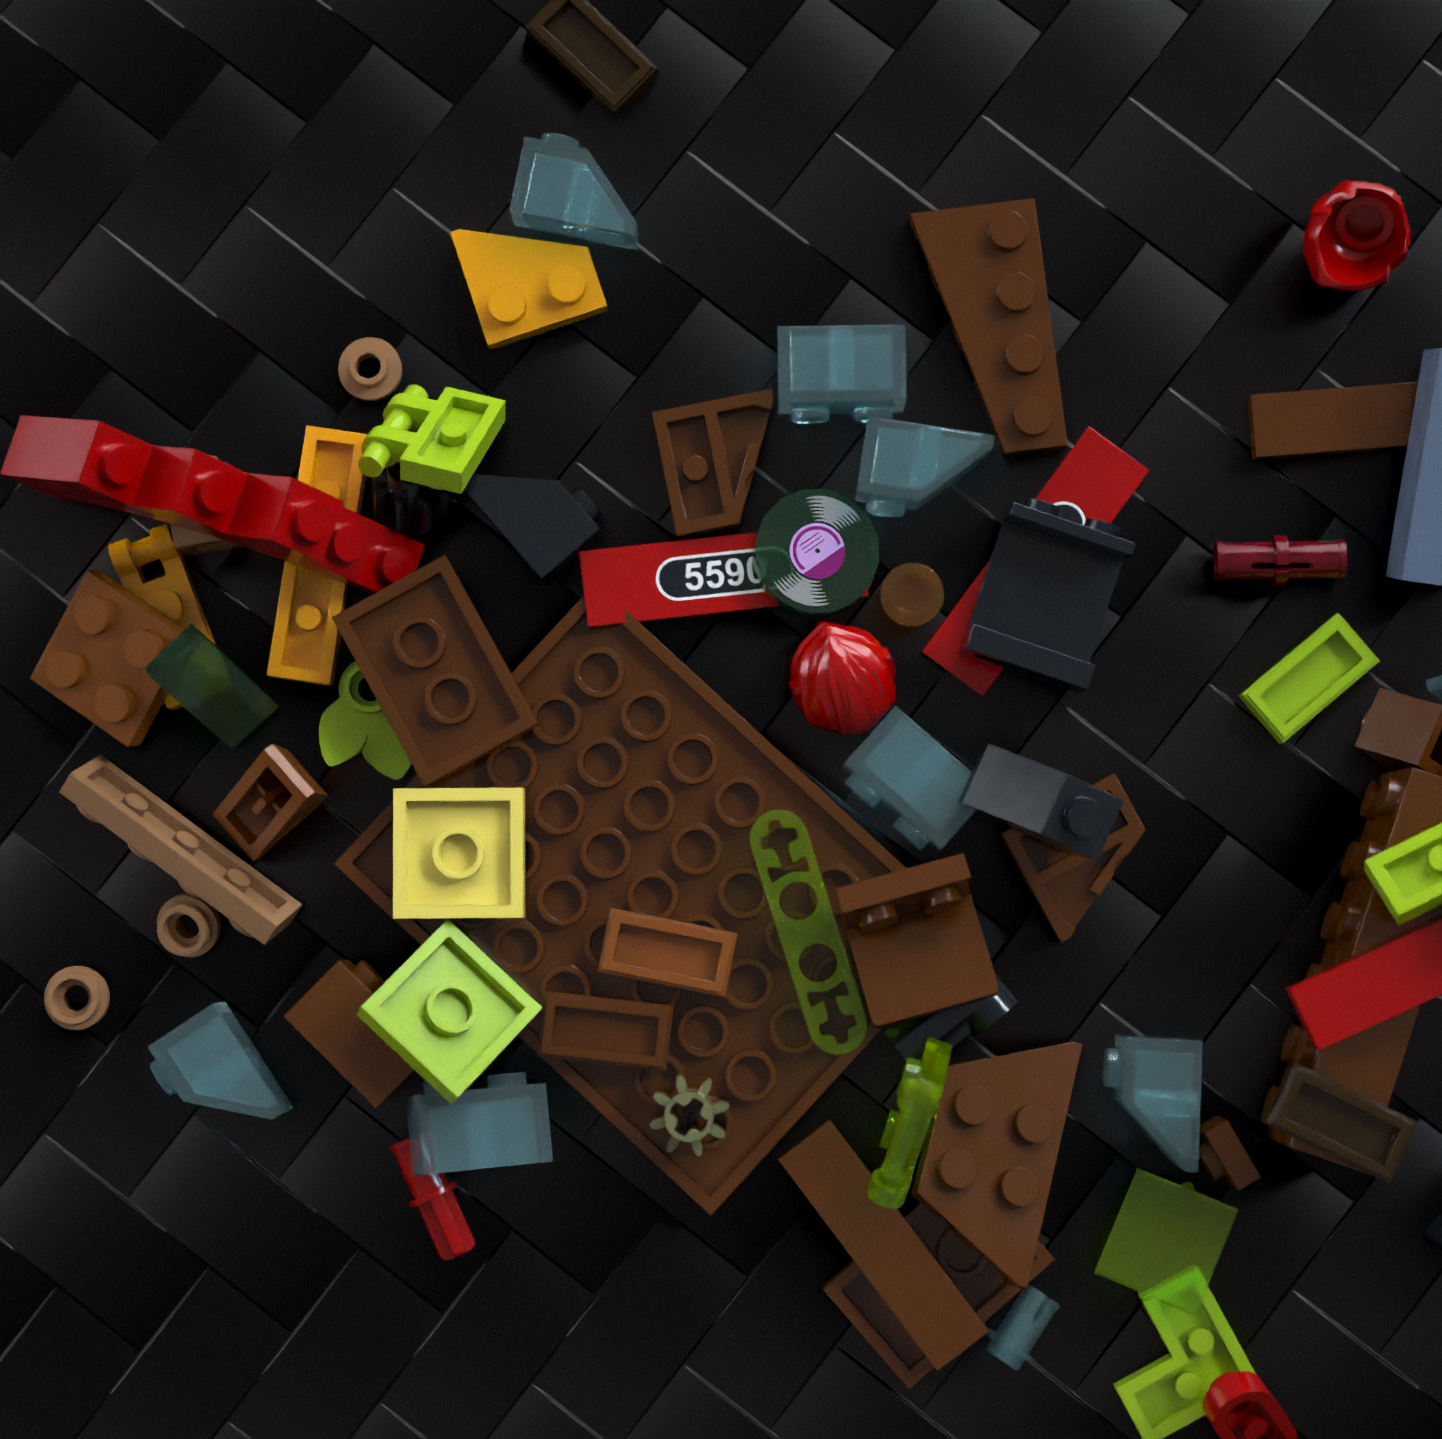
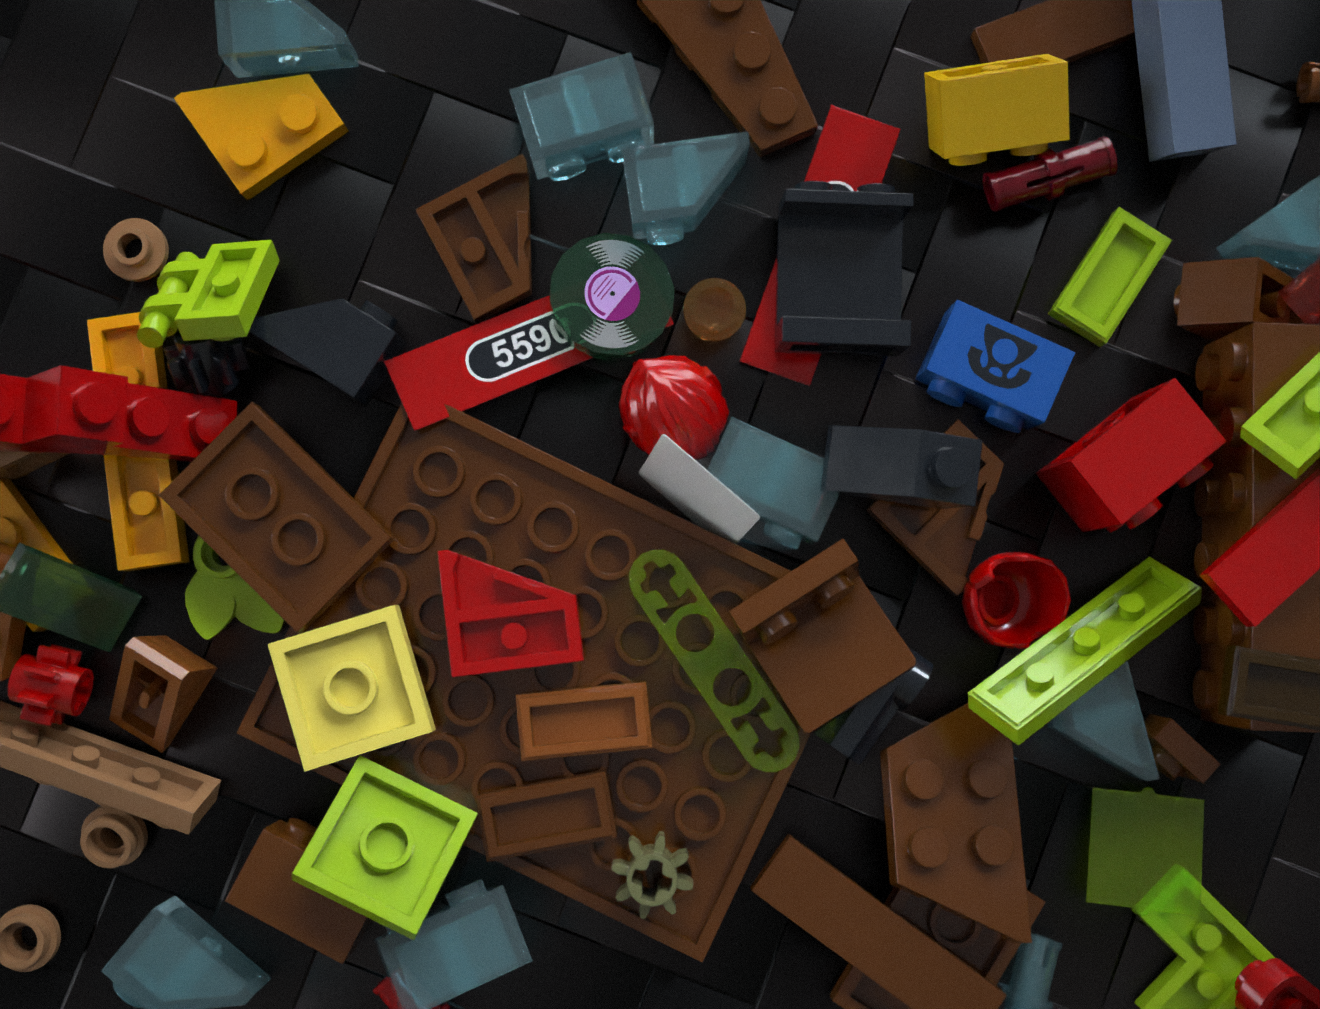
camera: 25 degrees left, 0 degrees up
clear neon green plate [867,1037,952,1209] -> none
none -> red gear [8,644,94,727]
none -> red wing [437,550,585,677]
none -> white sticker [639,434,760,544]
none -> blue brick [915,300,1075,433]
none -> yellow brick [924,54,1070,166]
none -> red hair [962,552,1071,649]
none -> lime tile [968,556,1202,745]
none -> red brick [1036,378,1227,533]

